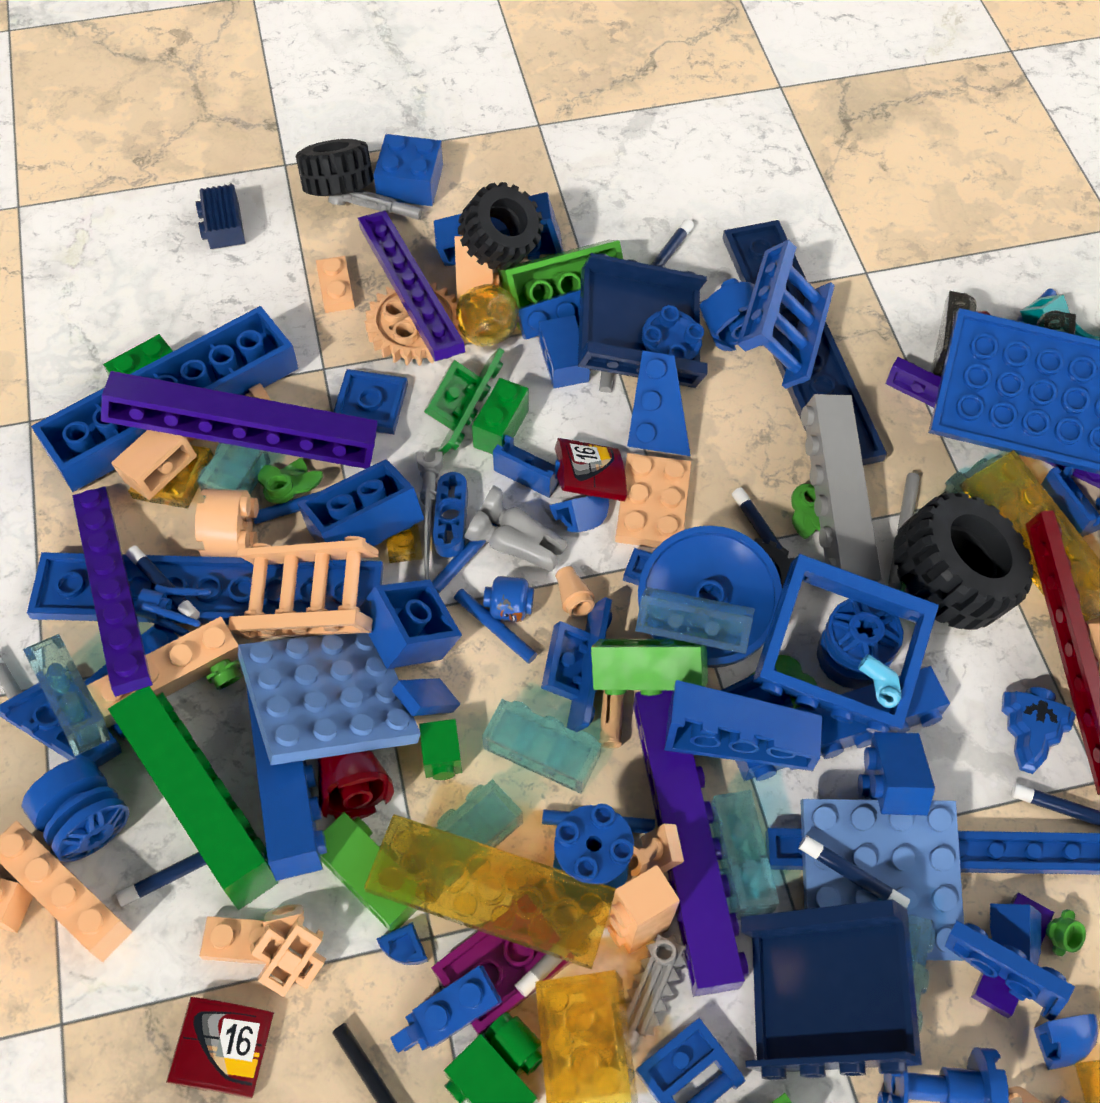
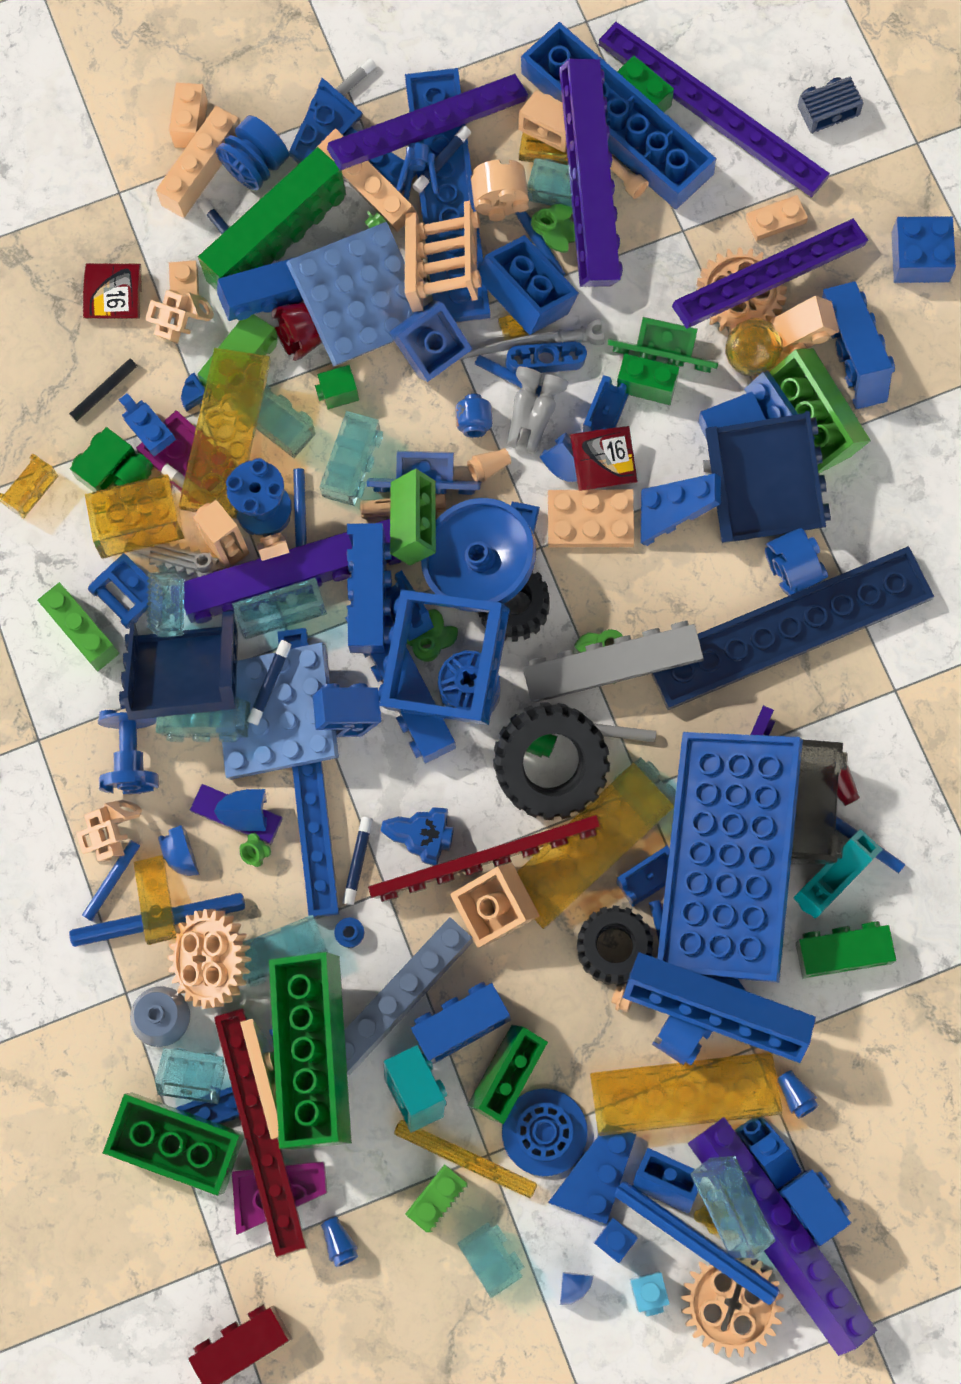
camera: 90 degrees right, 15 degrees up
clear light blue brick [23,634,110,756] -> none
black tyre [296,139,374,196] -> none
light grey piece [328,189,422,220] -> none
blue tile [333,369,408,435] -> none
blue tile [392,678,460,716] -> none
blue bar [454,589,537,664] -> none
black tyre [458,182,543,270] -> none
clear light blue brick [635,587,755,654] -> none
blue dish [642,305,704,360] -> none
dark blue bar [651,219,694,266] -> none
dark blue bar [732,487,790,558] -> none
blue fence [737,239,835,389] -> none
medium azure arm [858,654,901,708] -> none
blue wing [945,920,1075,1021] -> none
none -> clear light blue brick [146,572,185,637]
none -> dark purple plate [599,21,830,198]

